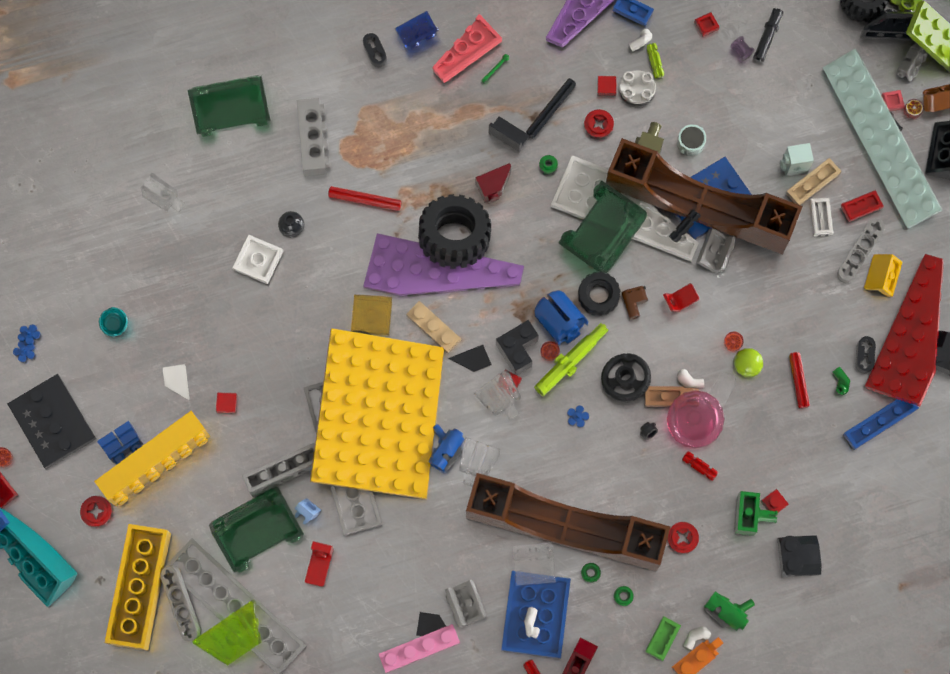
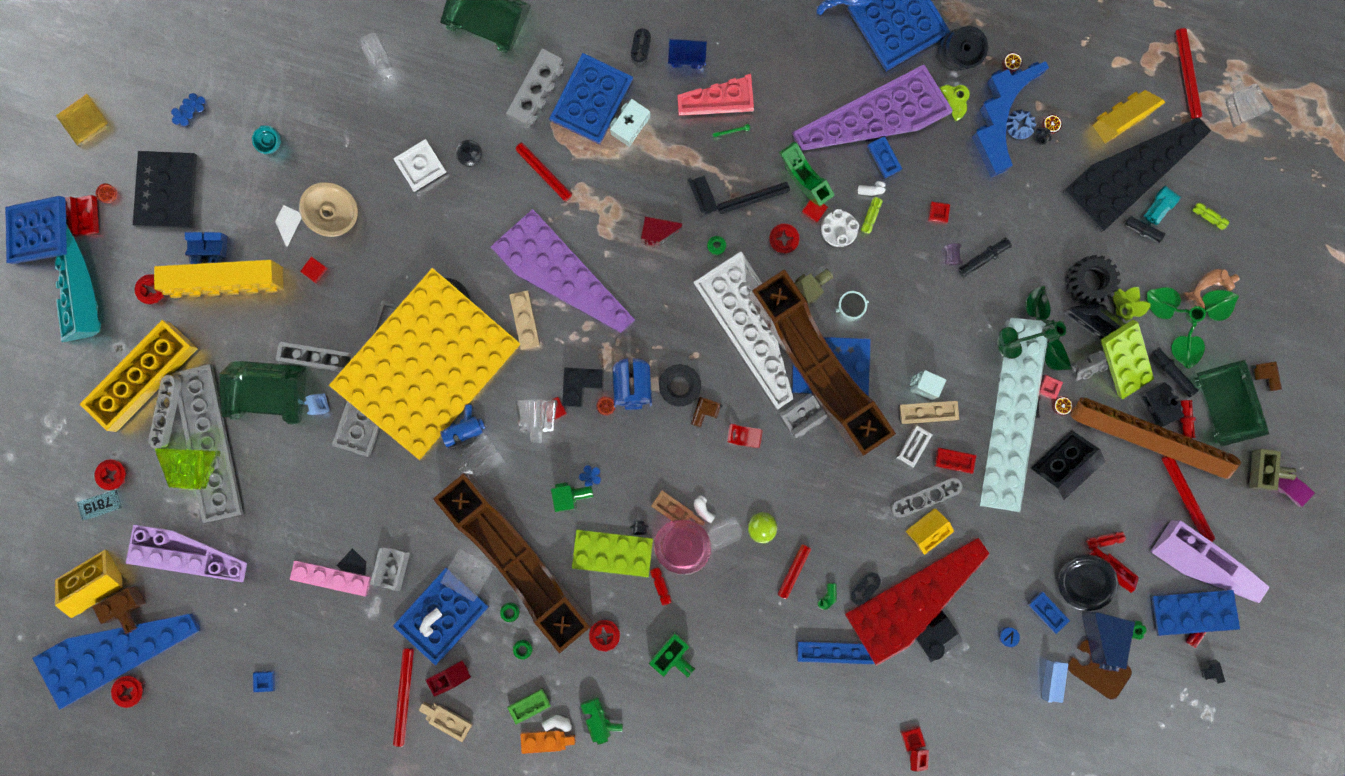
camera: 30 degrees right, 10 degrees up
red bracket [305,541,334,587] -> none
clear yellow tile [351,294,392,335] -> none
black tyre [418,194,491,269] -> none
black sticker [448,345,492,372] -> none
lime piece [534,323,609,396] -> none
clear green windscreen [558,180,647,273] -> none
black wheel [601,353,651,402] -> none
black axle [669,210,700,242] -> none
clear red tile [724,331,744,352] -> none
red plate [760,489,789,513] -> none
black slope [777,535,822,578] -> none
none -> tan dish [299,182,358,237]
none -> blue plate [549,53,633,145]
none -> green brick [551,482,594,512]
none -> lime plate [572,530,653,577]
none -> light aqua brick [610,99,651,147]
none -> green arch [779,142,835,206]
none -> dark green plant [997,286,1072,370]

